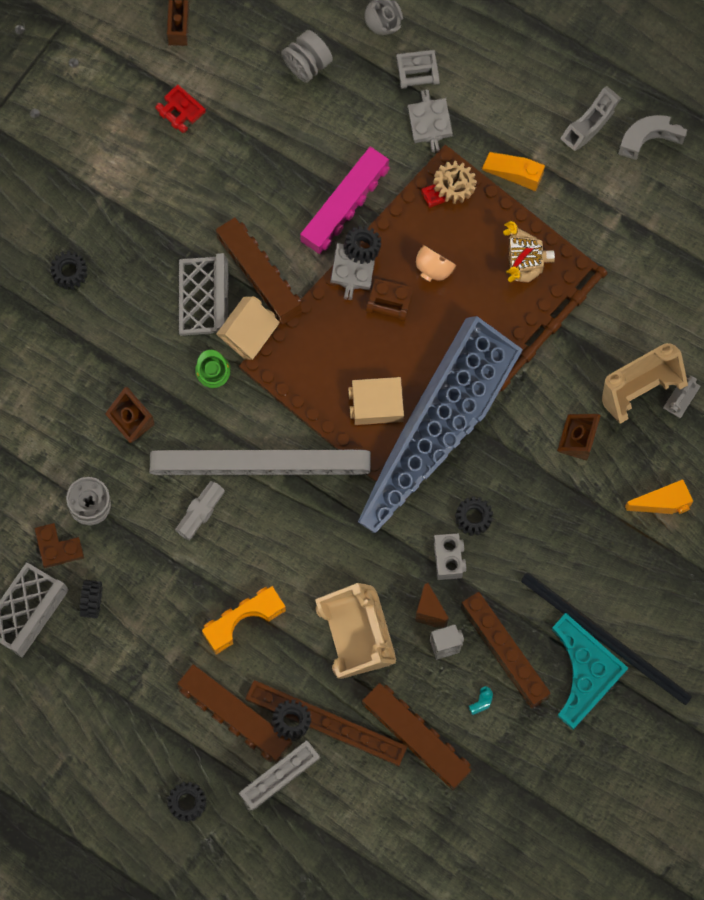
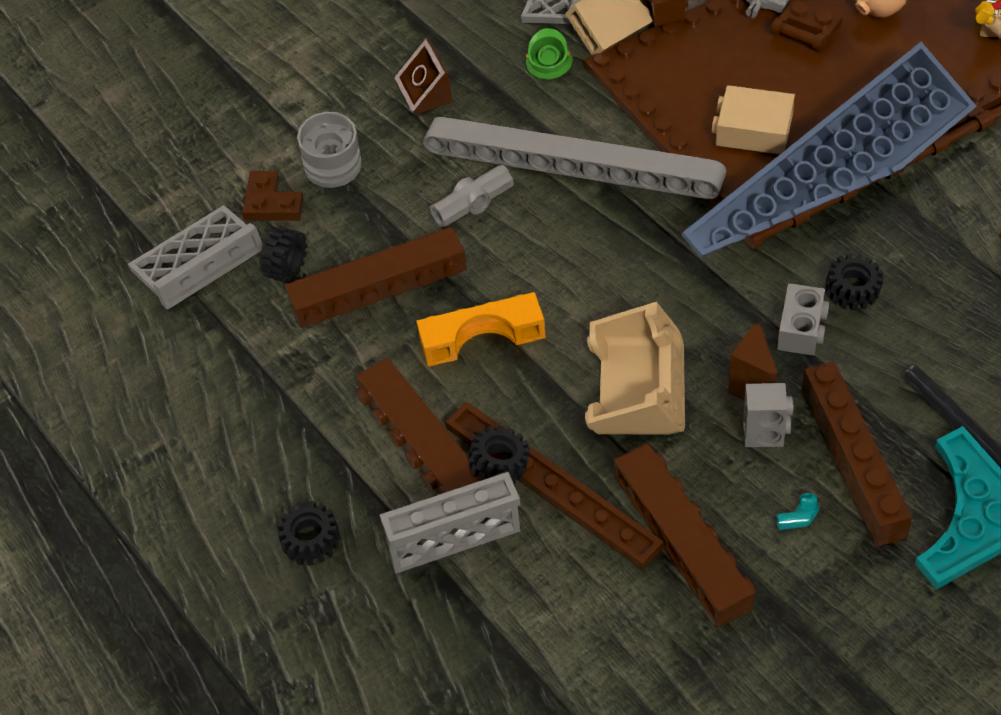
camera: 25 degrees right, 20 degrees down
none -> reddish brown brick [285,227,467,328]

